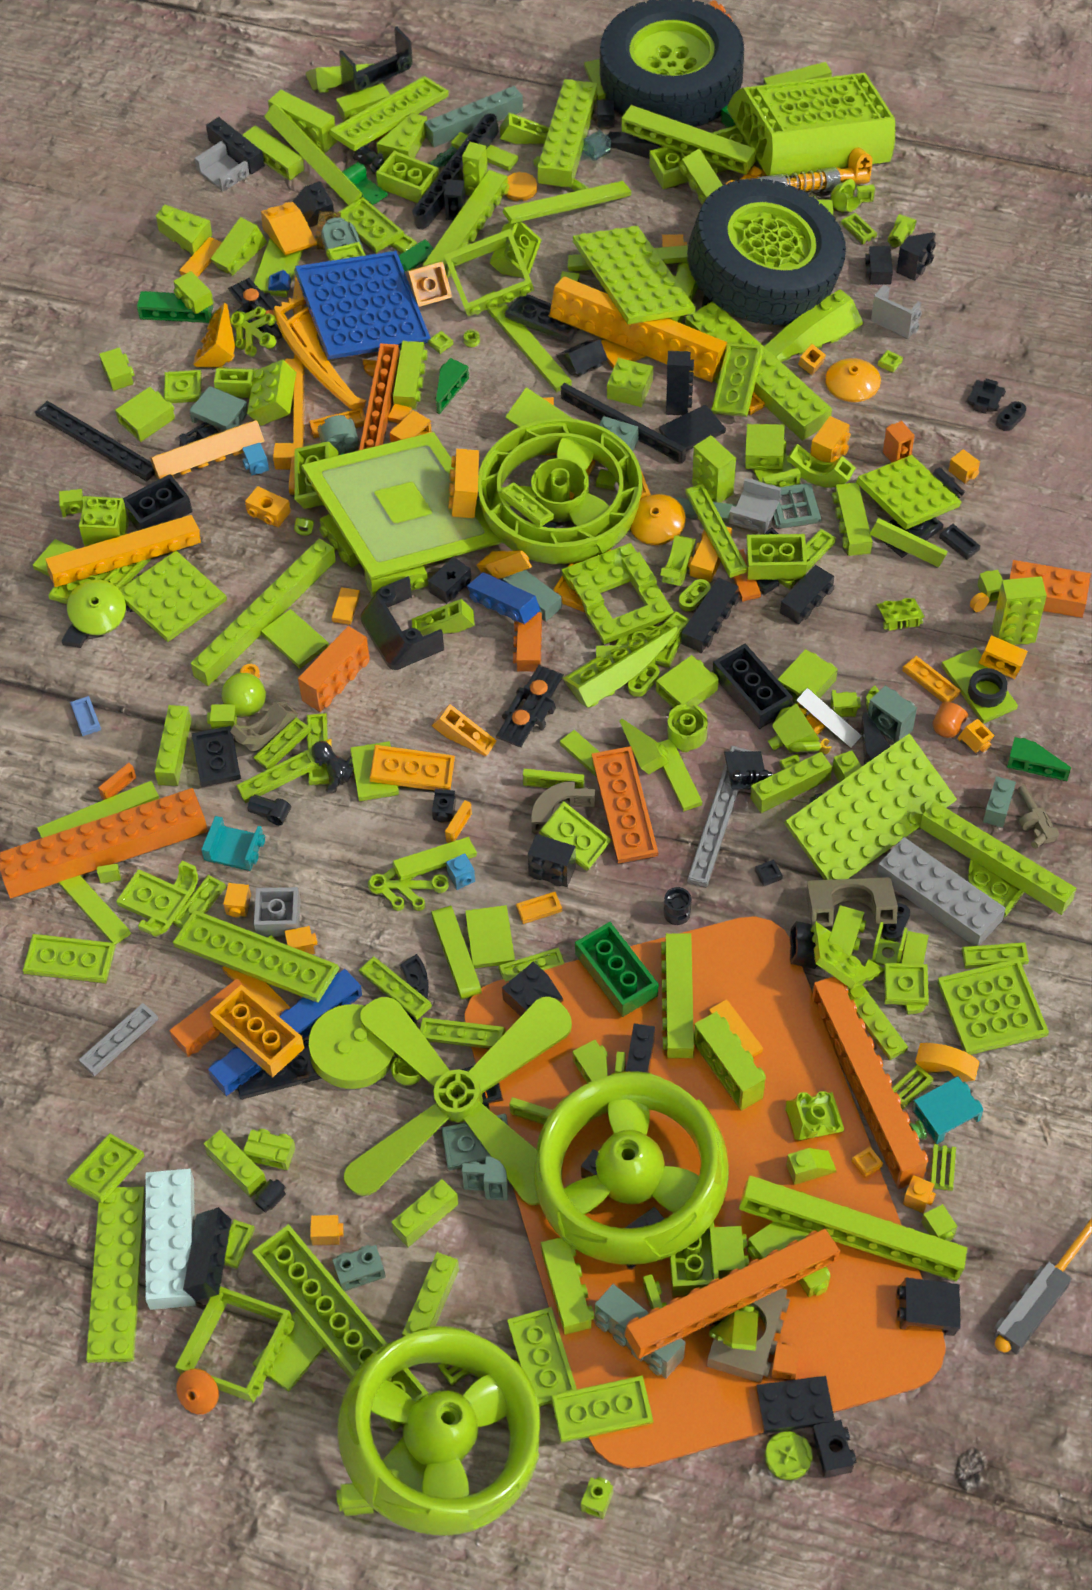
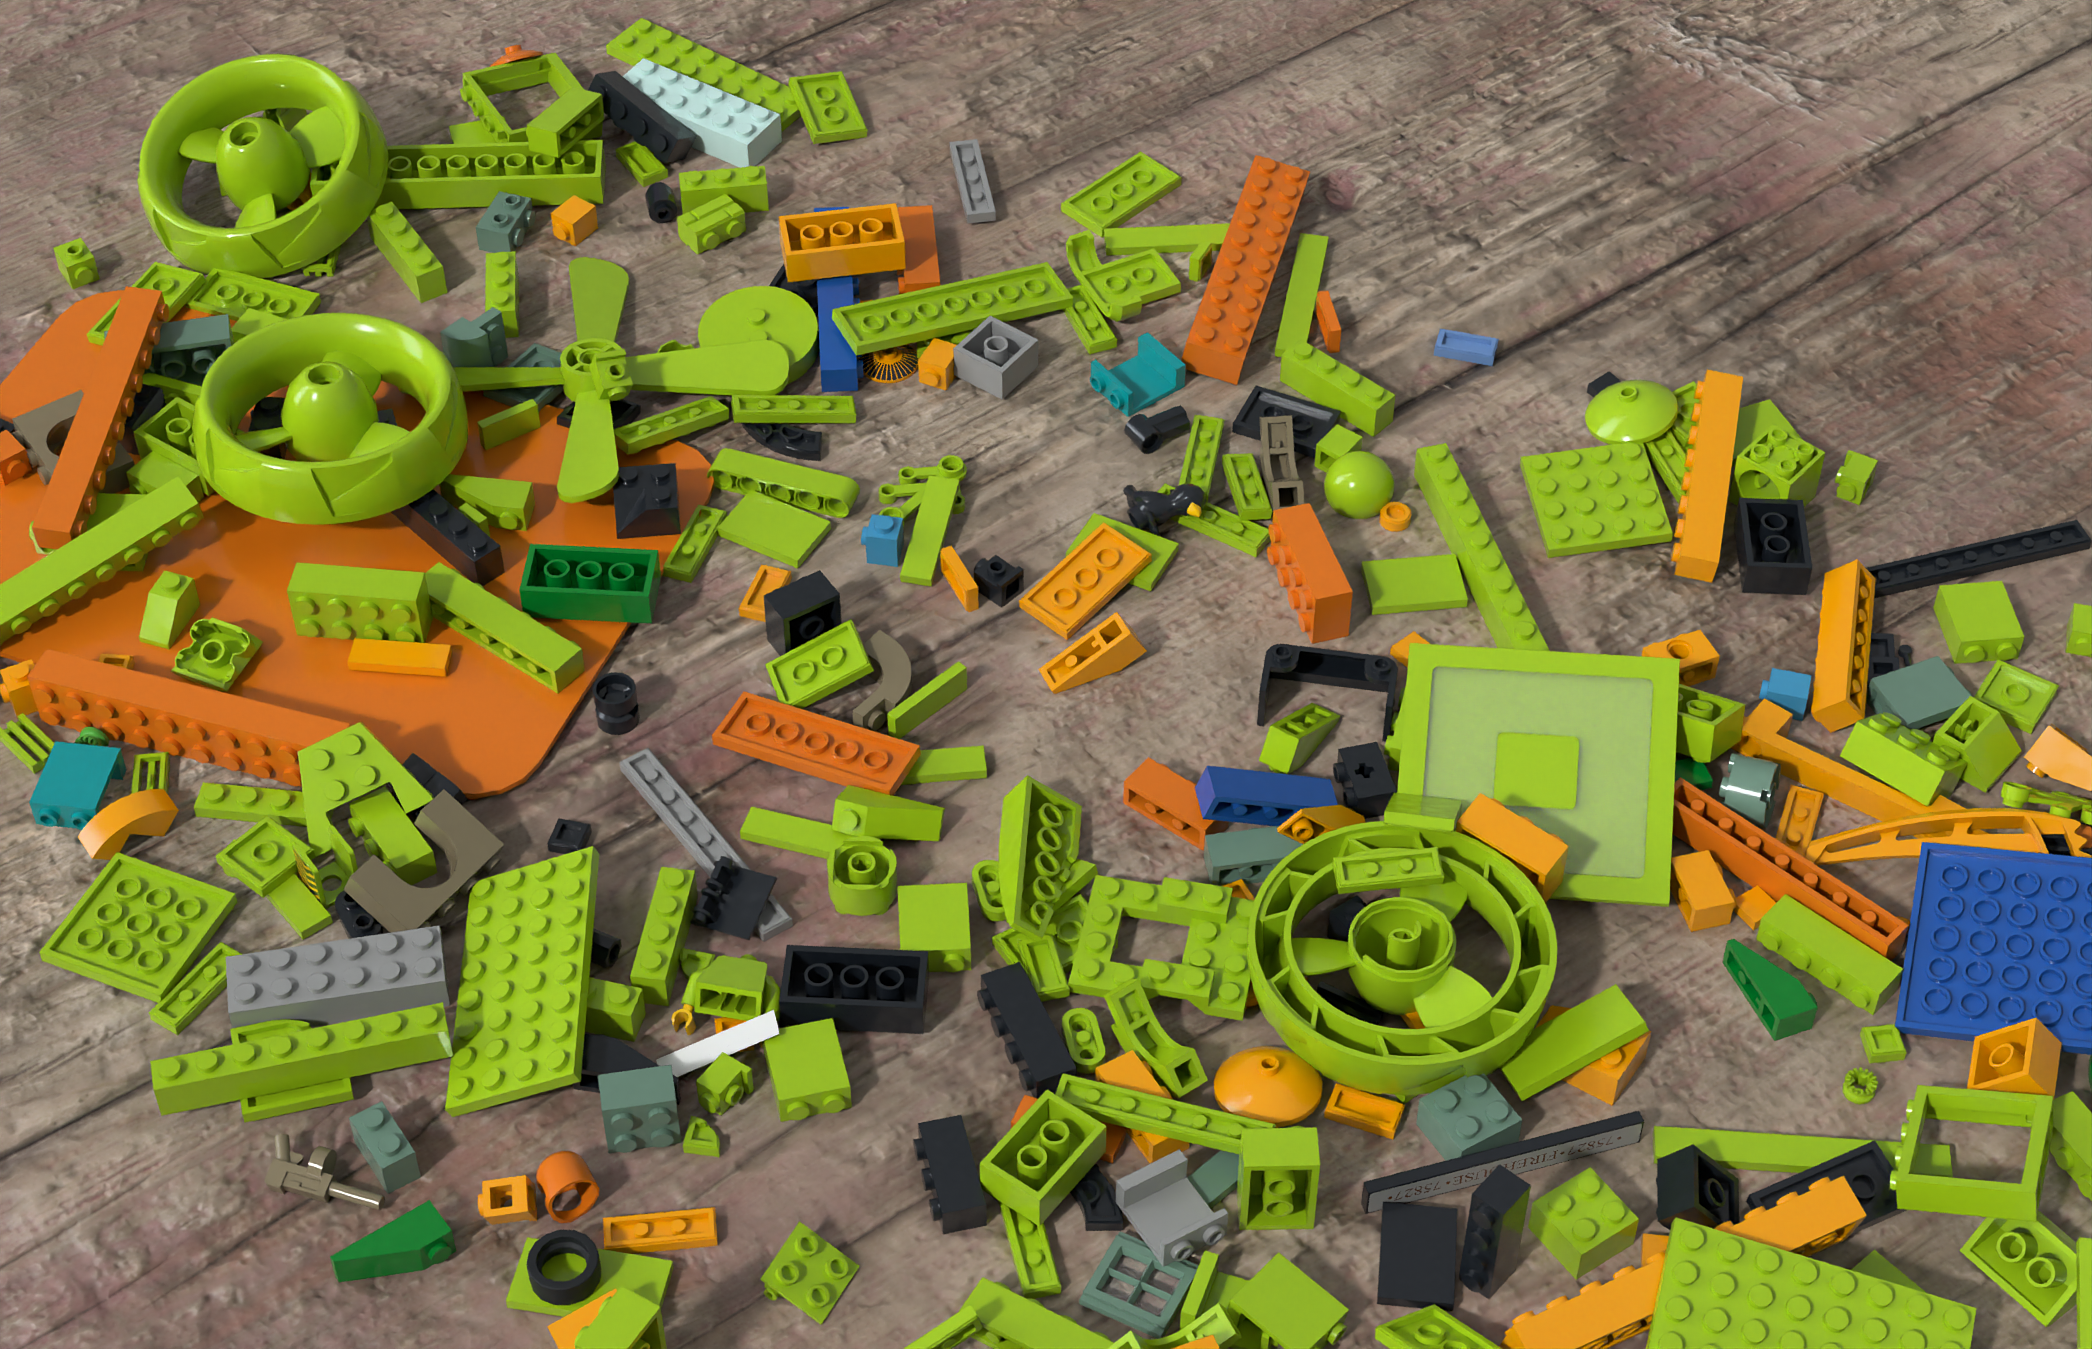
camera: 125 degrees right, 10 degrees down
light orange brick [223,883,251,917] -> none
black piece [496,665,564,748] -> none
lime wedge [709,1305,758,1351] -> none
none -> lime brick [526,87,604,158]
none -> lime brick [589,349,633,401]
none -> lime tile [1383,792,1462,832]

